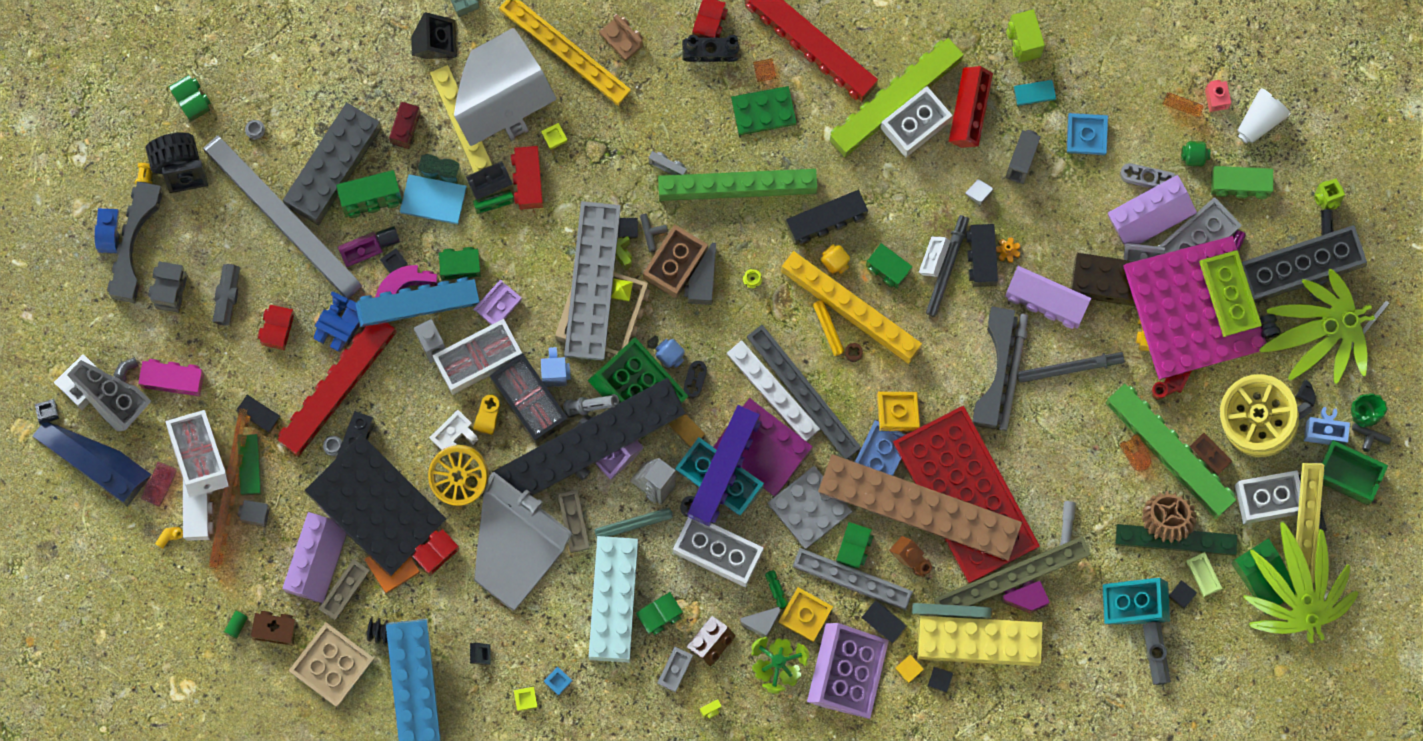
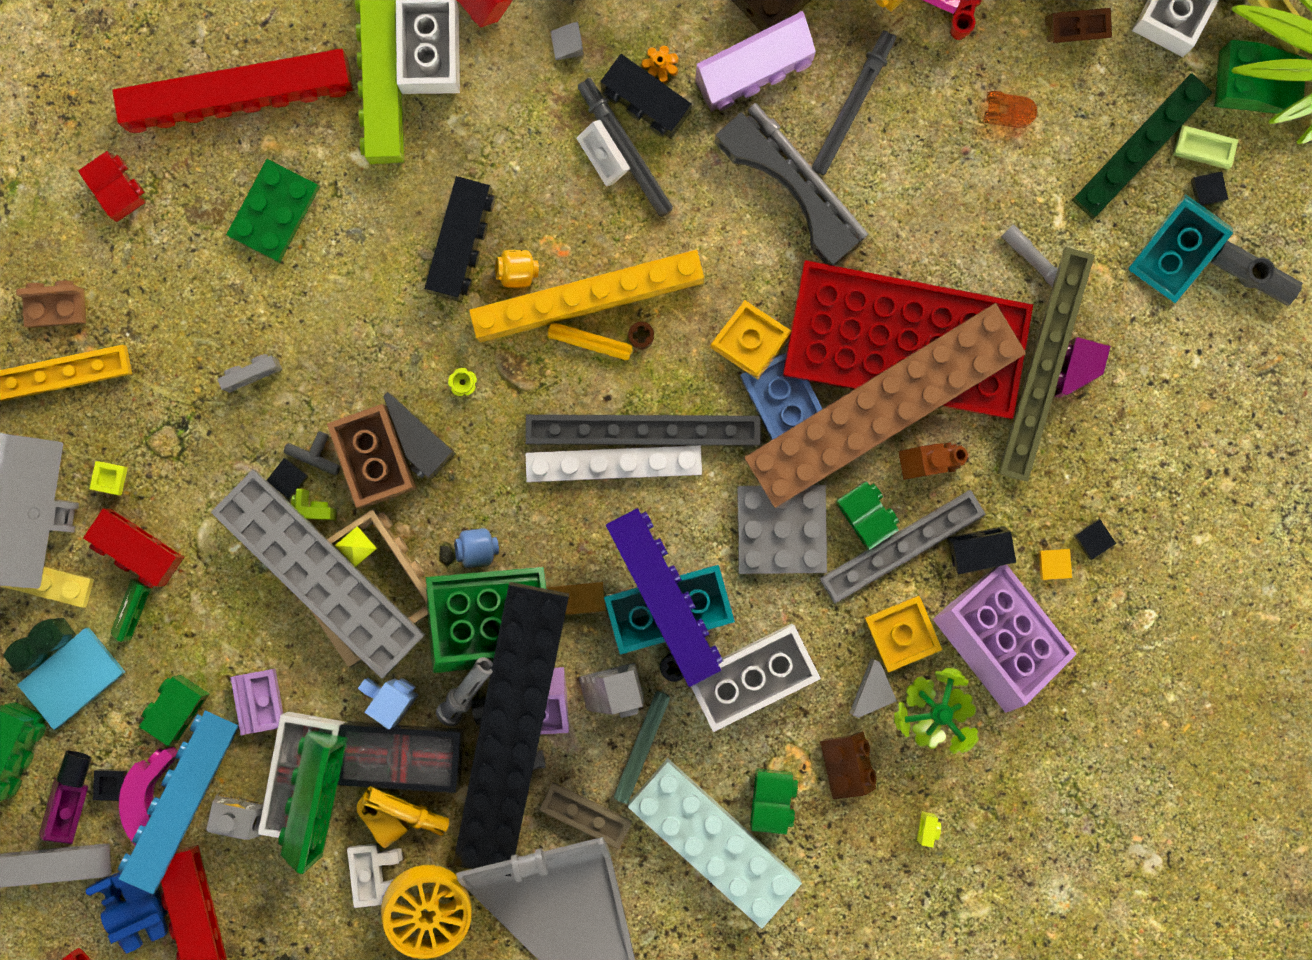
camera: 50 degrees left, 10 degrees up
black hinge [466,161,513,200] -> none
light grey plate [657,647,693,693] -> none
bright green brick [658,169,817,201] -> none
black piece [682,35,739,62] -> none
black beam [684,361,707,399] -> none
magenta slope [713,398,813,497] -> none
clear orange tile [753,58,776,82] -> none
green axle [765,570,788,609] -> none
green brick [866,243,913,289] -> none
sand green beam [912,603,992,619] -> none
light yellow brick [917,616,1042,666] -> none
bright green brick [1105,384,1236,519] -> none
medium nougat gear [1142,491,1197,543] -> none
none -> green slope [278,731,348,874]
none -> yellow pin [362,786,449,836]

